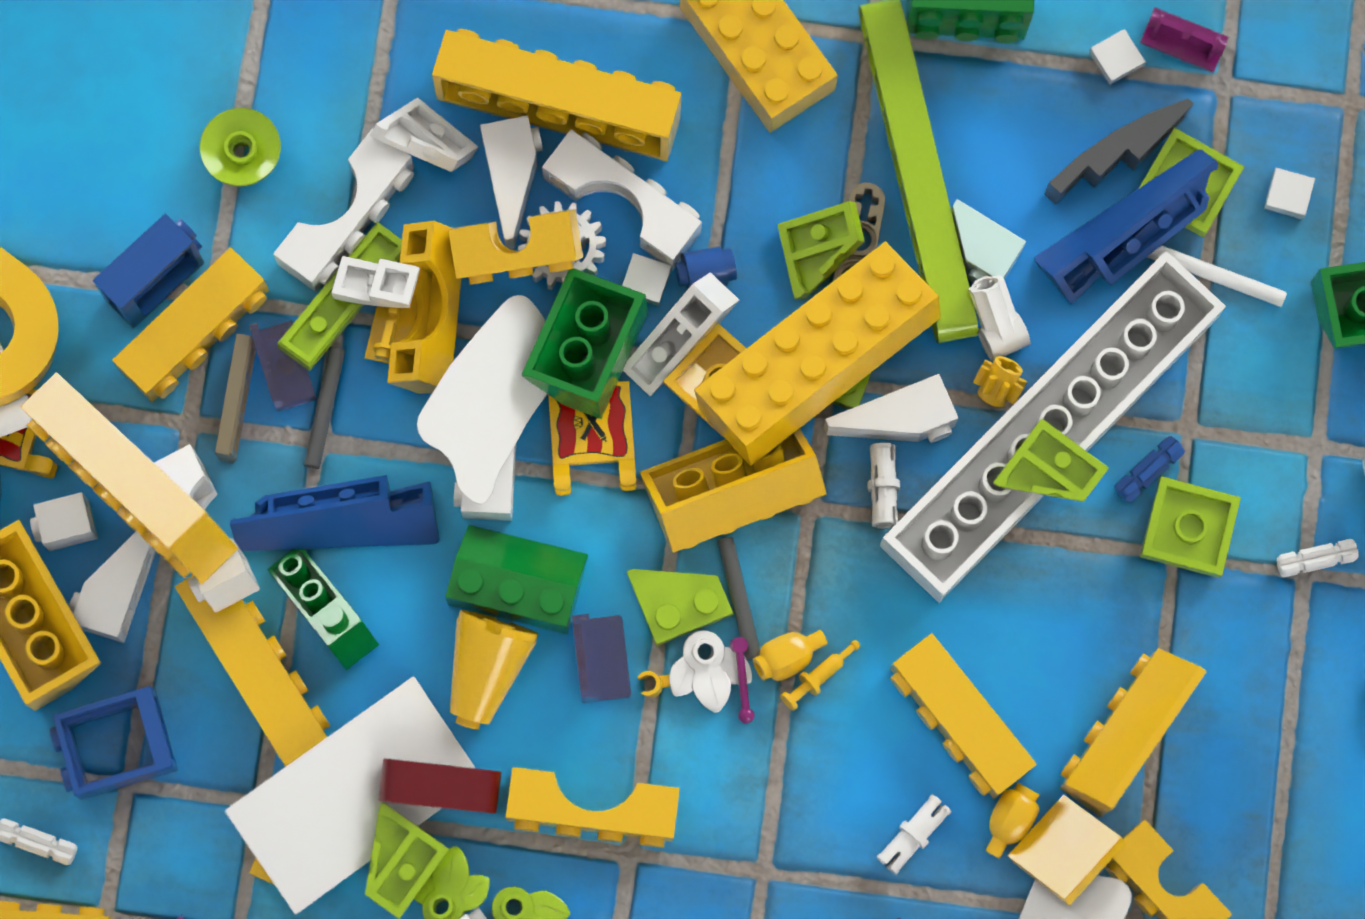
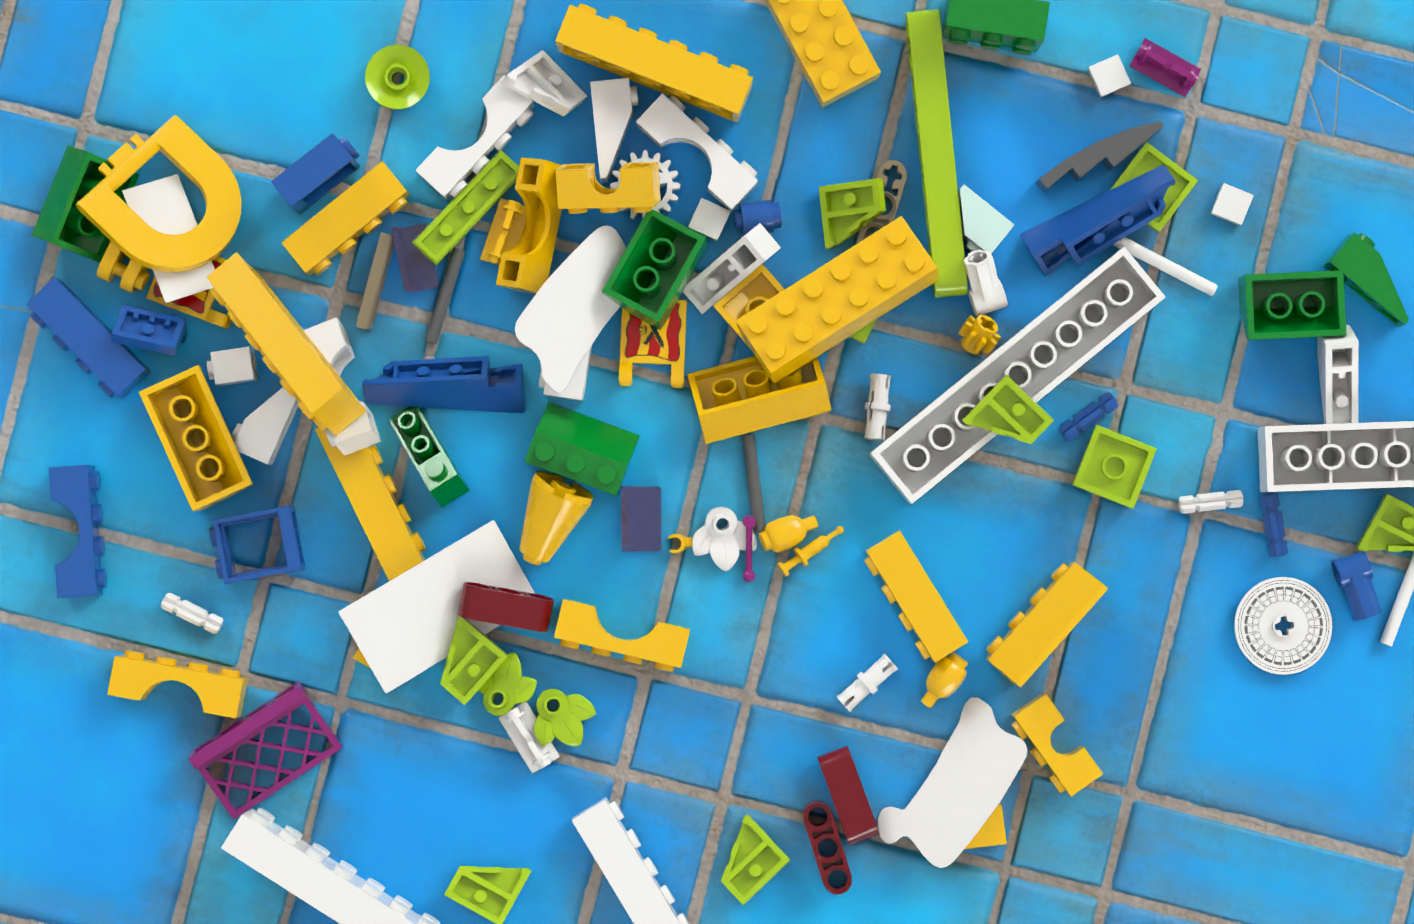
camera: 10 degrees right, 10 degrees up
white slope [331,256,420,308] -> none
lime wing [627,569,733,647] -> none
white slope [824,374,958,443] -> none
tile [1008,795,1126,906] -> none

